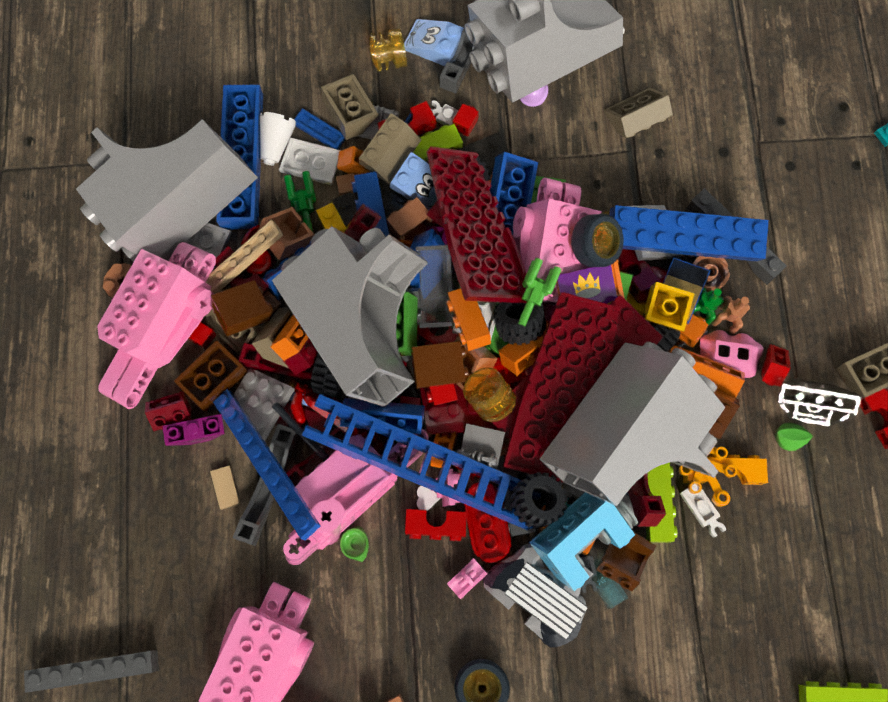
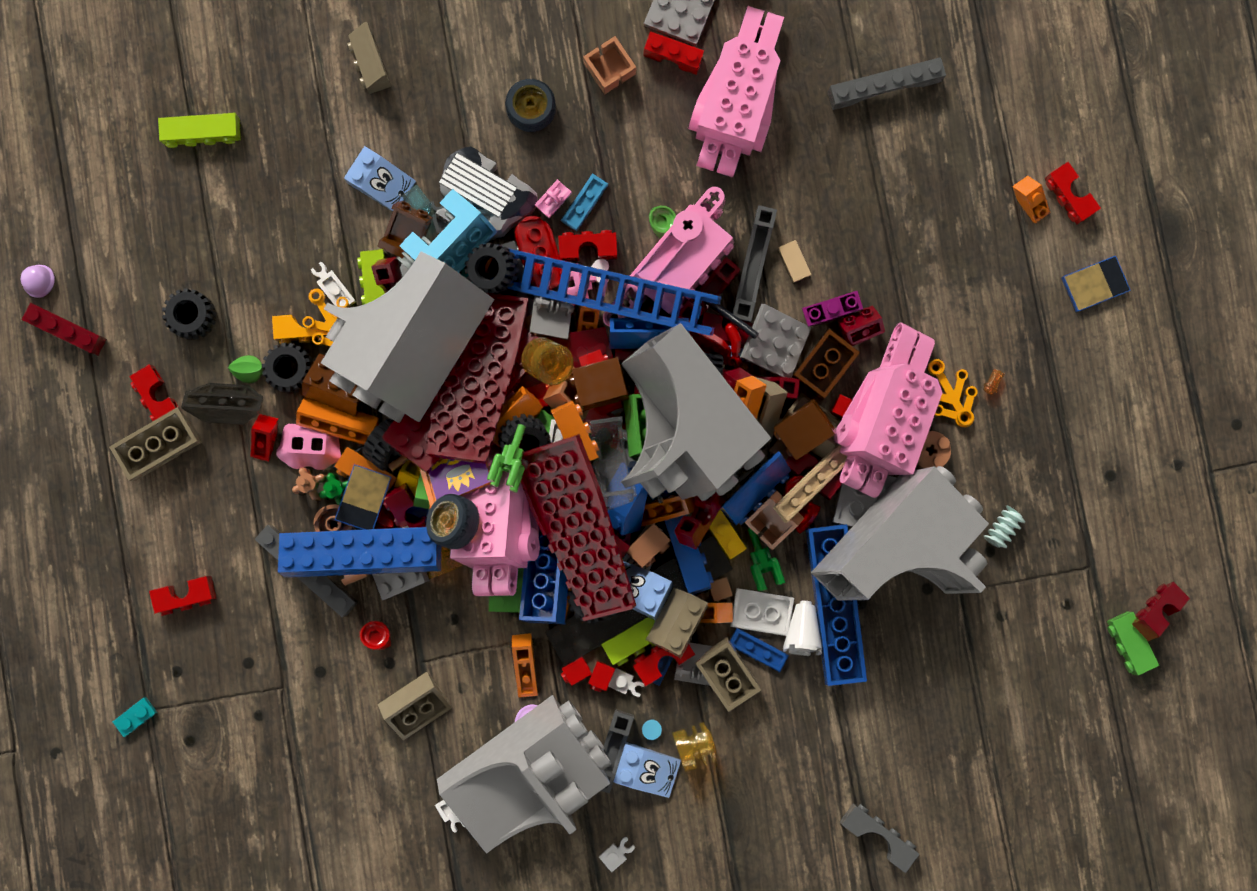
camera: 170 degrees right, 10 degrees up
blue plate [213,389,321,541] -> none
yellow slope [645,282,694,332] -> none
none -> red arch [149,576,217,616]
none -> black tyre [162,288,216,340]
none -> black tyre [262,343,313,394]
none -> light blue slope [344,146,416,211]
none -> red piece [359,621,391,650]
none -> orange slope [512,633,538,698]
none -> dark azure tile [561,173,608,232]
none -> red brick [561,656,592,686]
none -> medium azure tile [642,719,662,740]
none -> light orange plant [928,359,978,428]
none -> clear orange pin [983,369,1005,395]
none -> light aqua piece [984,505,1025,548]

